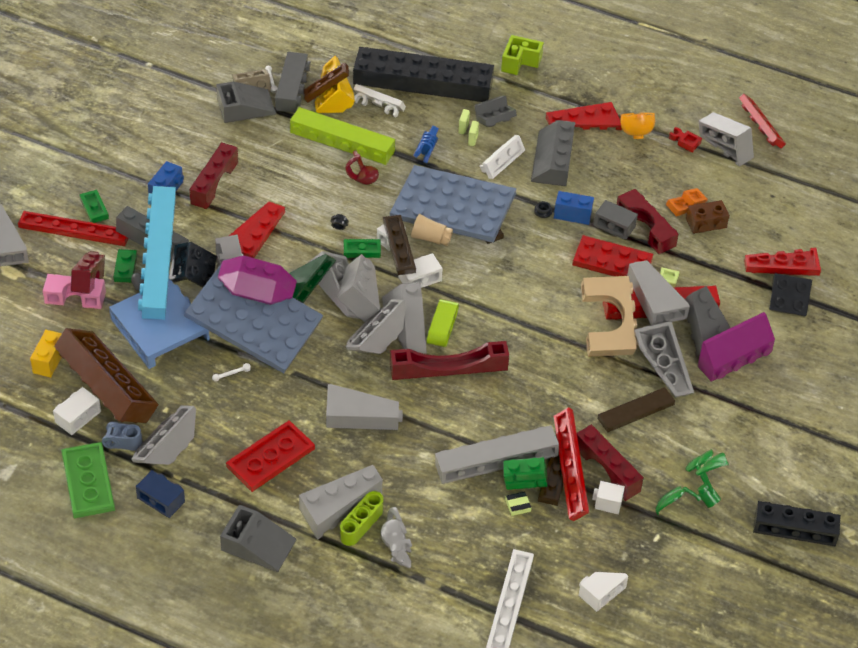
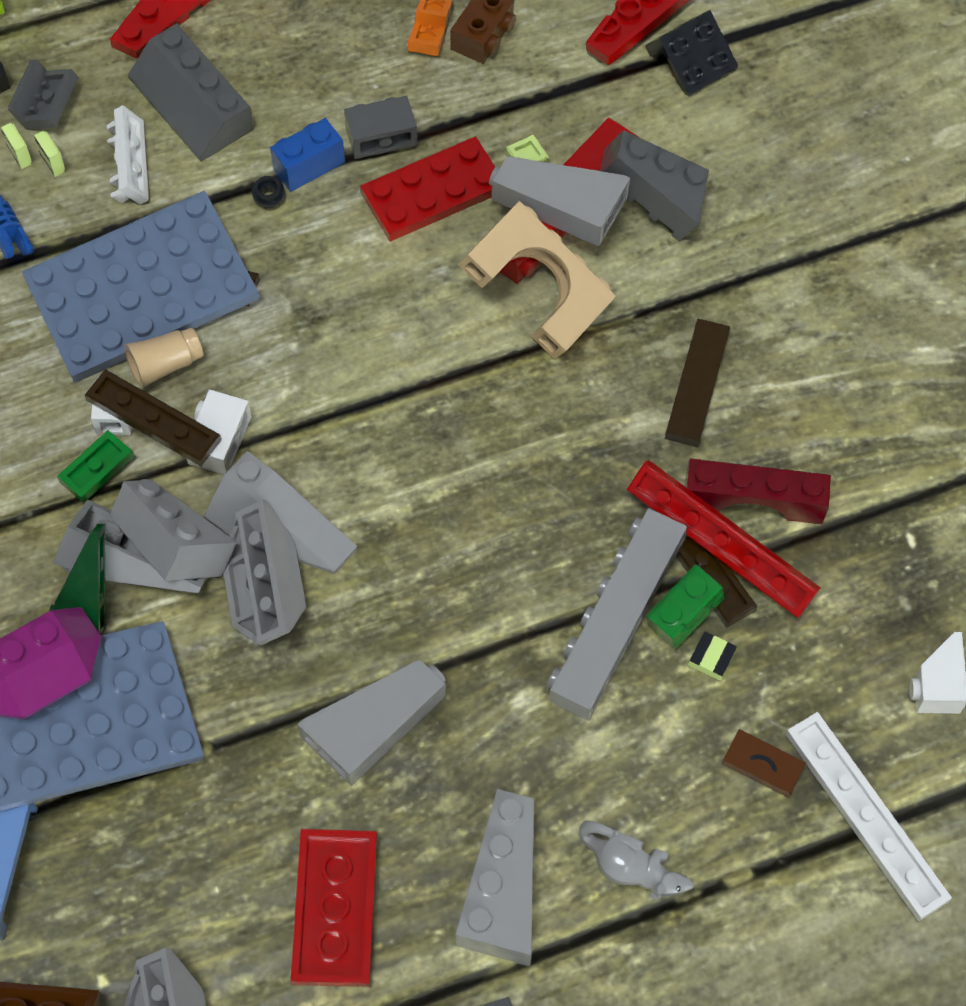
camera: 45 degrees left, 15 degrees up
white hinge [212,363,251,381] -> none
black plate [330,214,349,230] -> none
lime beam [340,491,384,546] -> none
dark red arch [390,341,509,380] -> none
lime beam [427,299,459,348] -> none
white brick [592,481,625,515] -> none
dark red arch [616,189,679,254] -> none
light grey wedge [634,321,694,398] -> none
green plant [656,449,729,515] -> none
magenta slope [697,312,775,382] -> none
none -> reddish brown tile [722,729,806,798]

